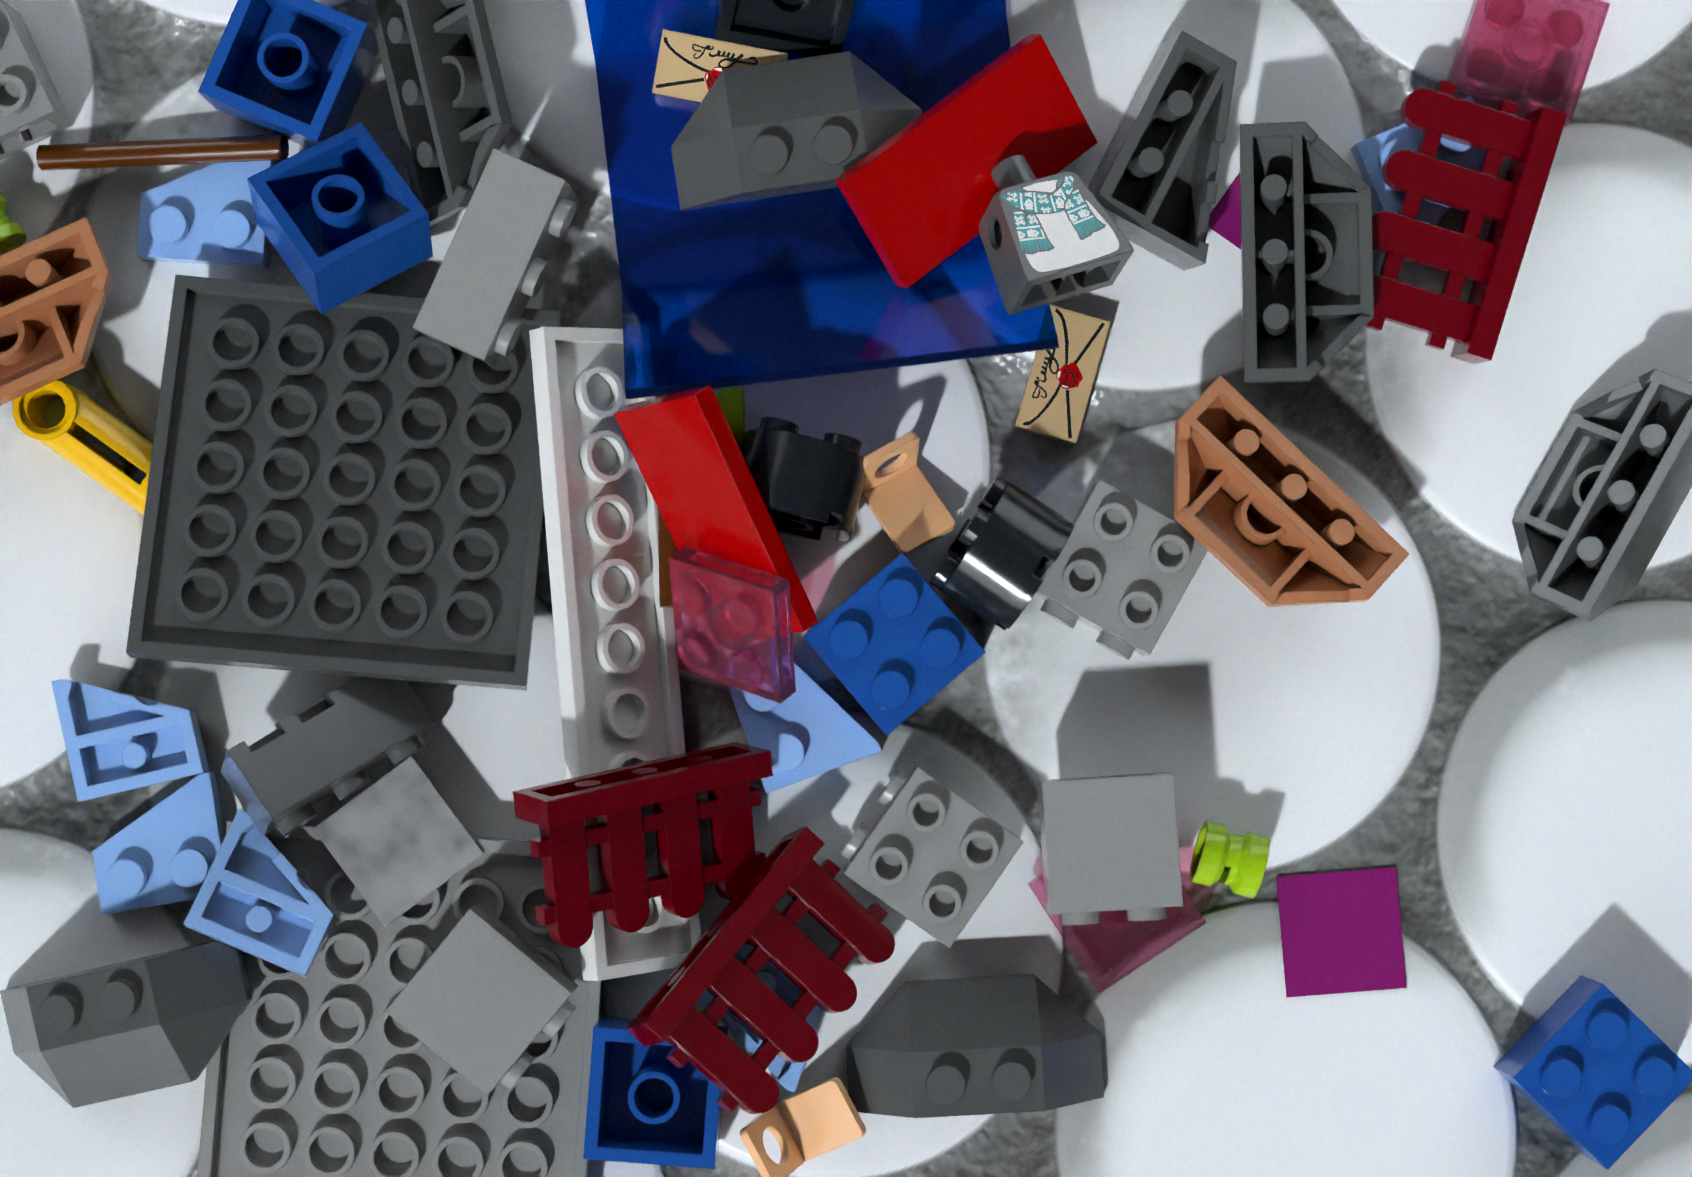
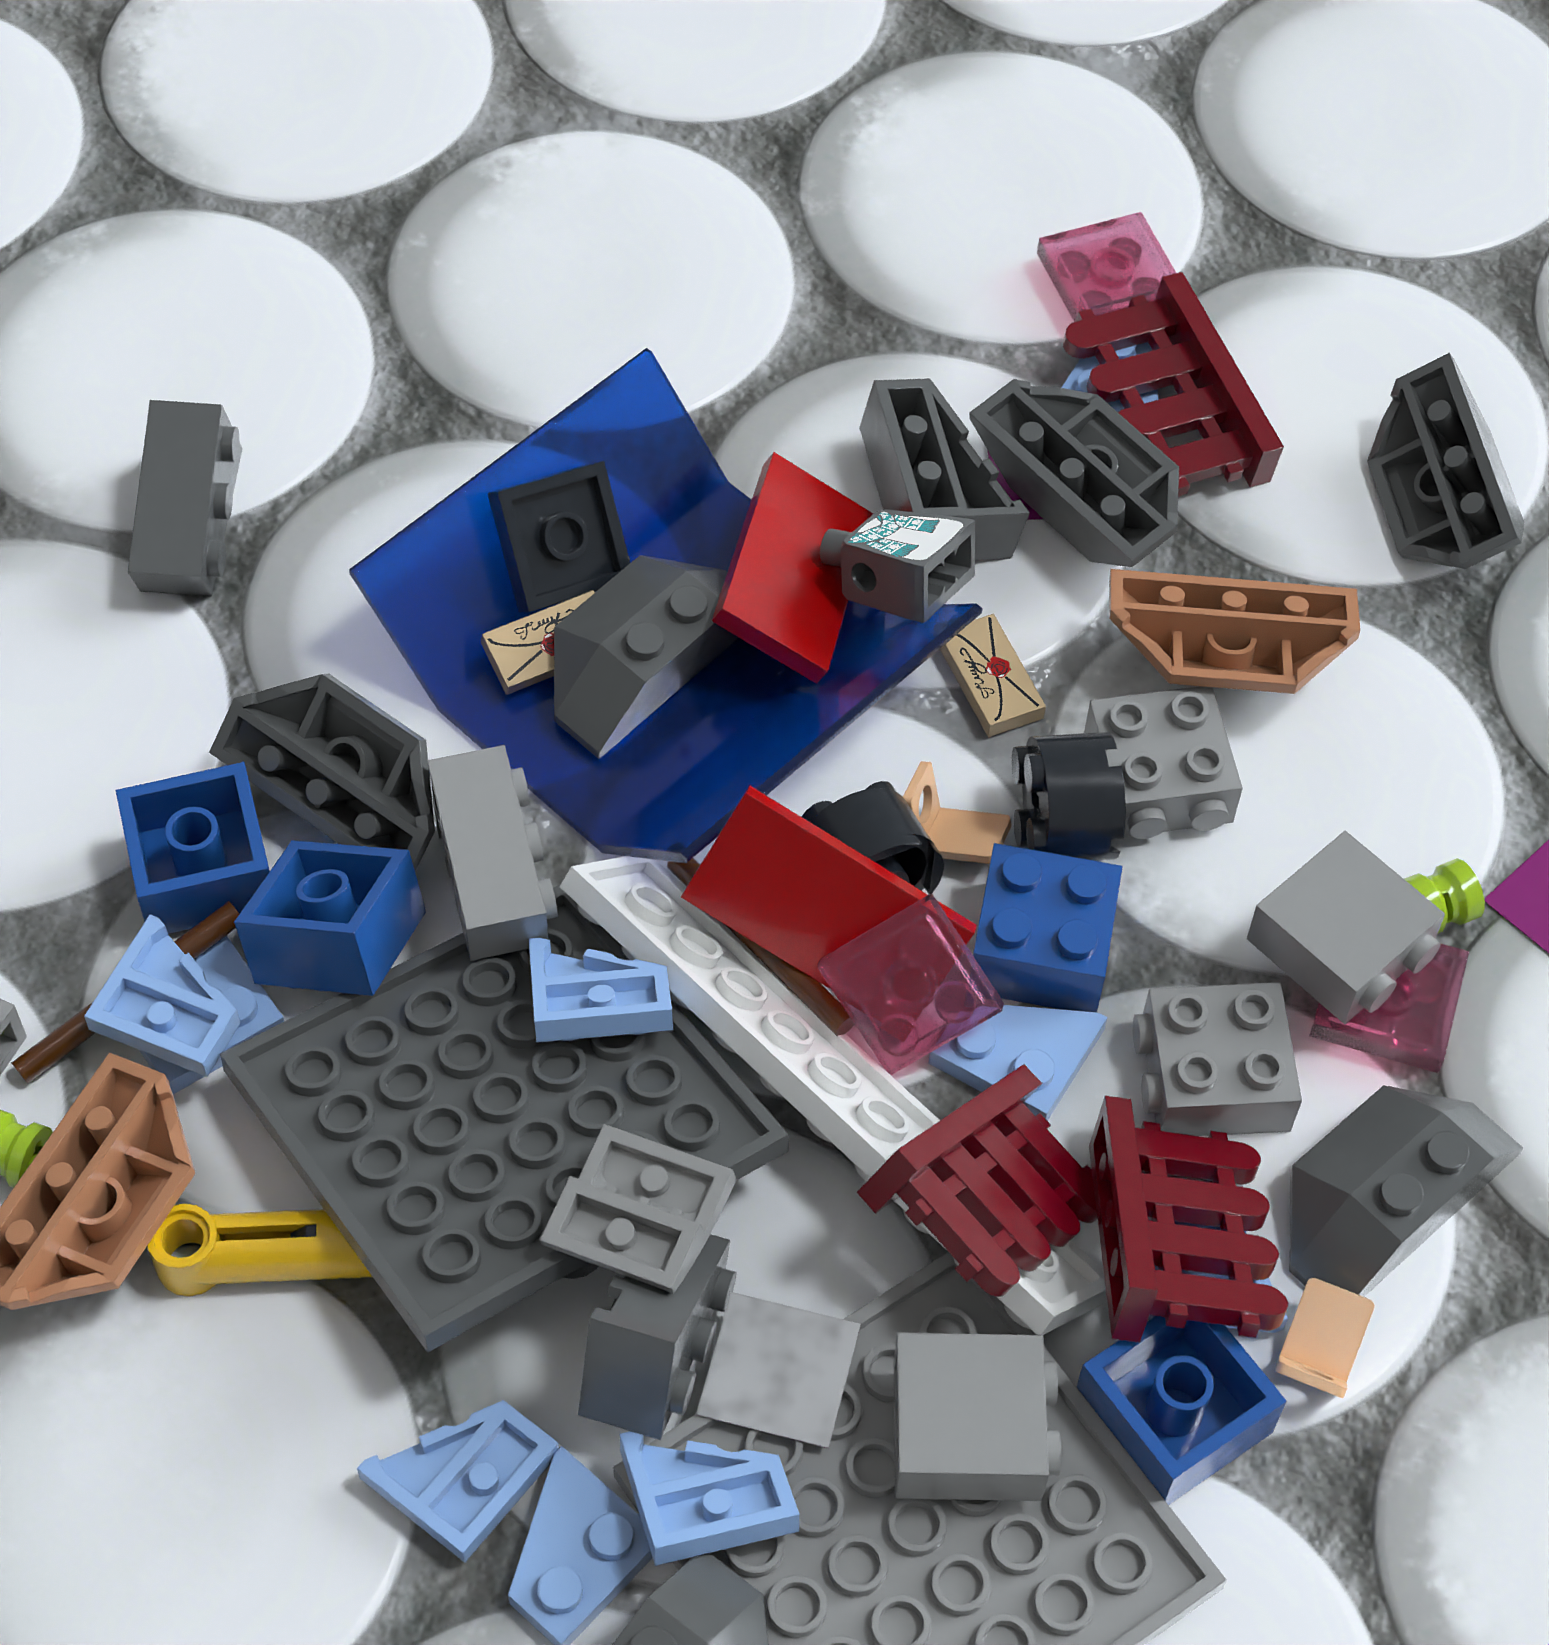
camera: 40 degrees left, 30 degrees down
none -> light blue wing [84,915,241,1077]
none -> light blue wing [529,938,673,1043]
none -> light grey slope [540,1124,736,1293]

